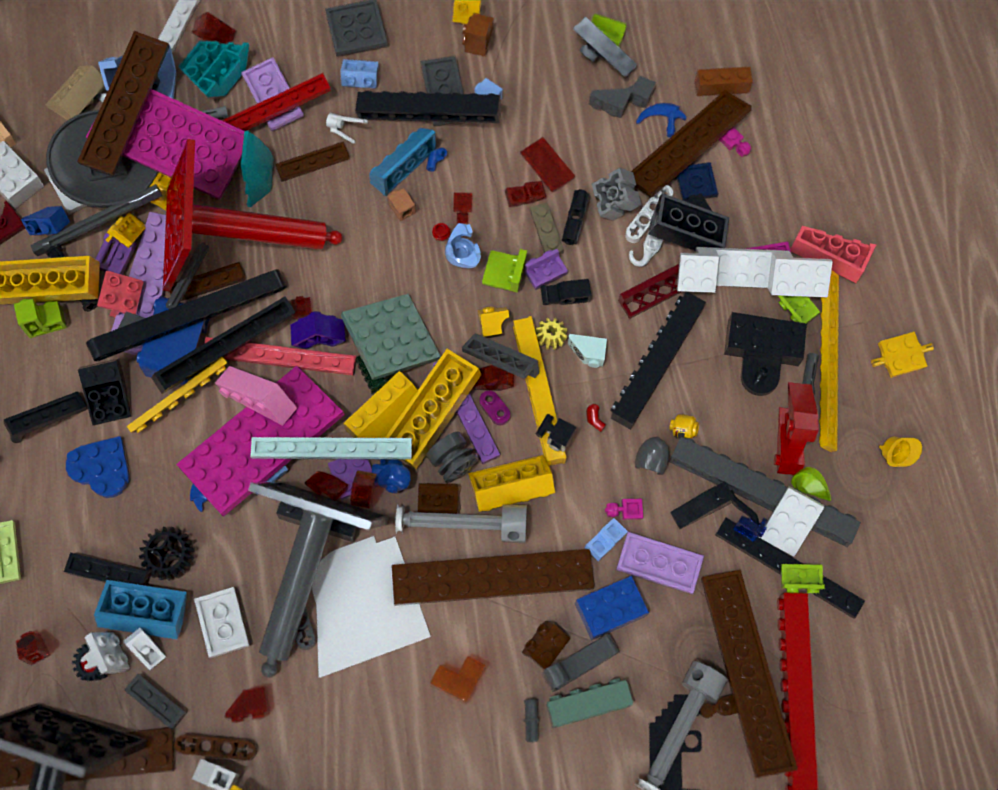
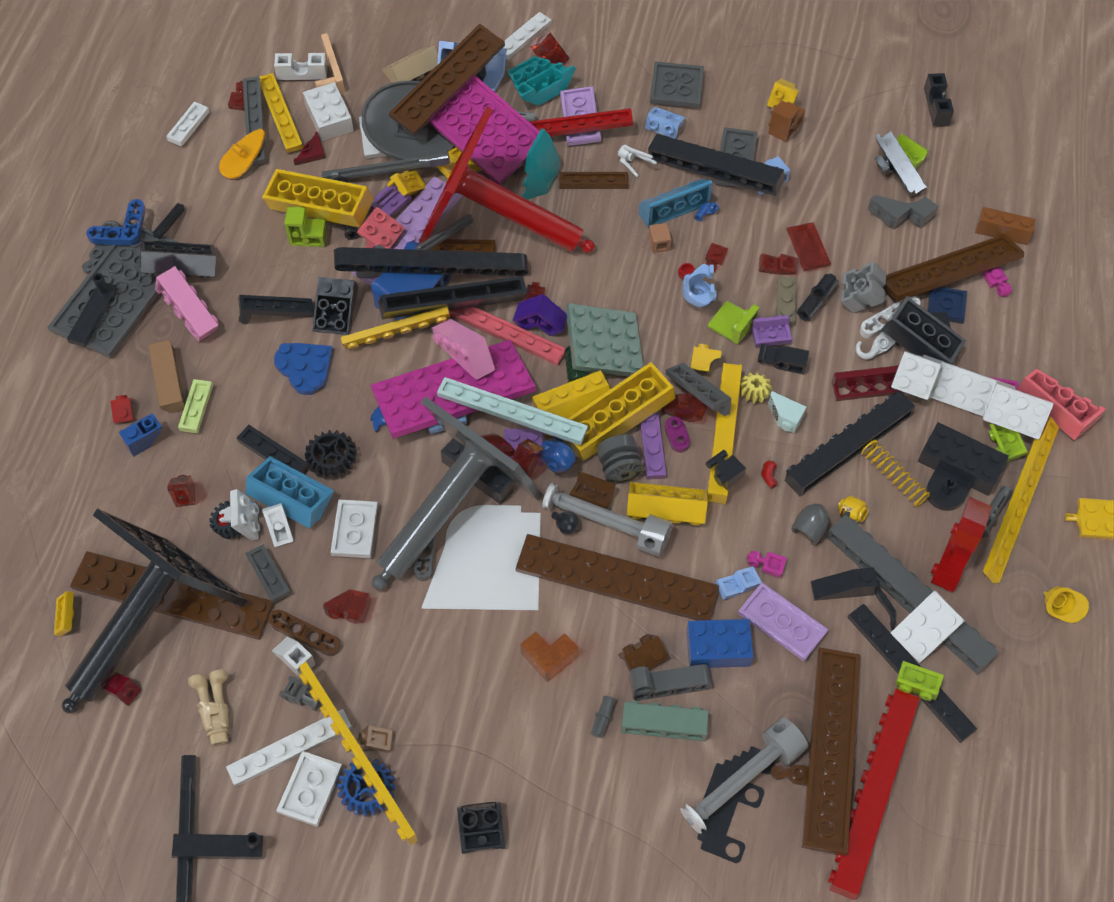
camera: 25 degrees right, 10 degrees down
blue slope [21,206,70,235] -> none
blue piece [636,103,687,137] -> none
clear blue bracket [733,516,767,542] -> none
lime piece [791,467,831,501] -> none
none -> black piece [551,511,579,535]
none -> yellow piece [861,440,930,507]

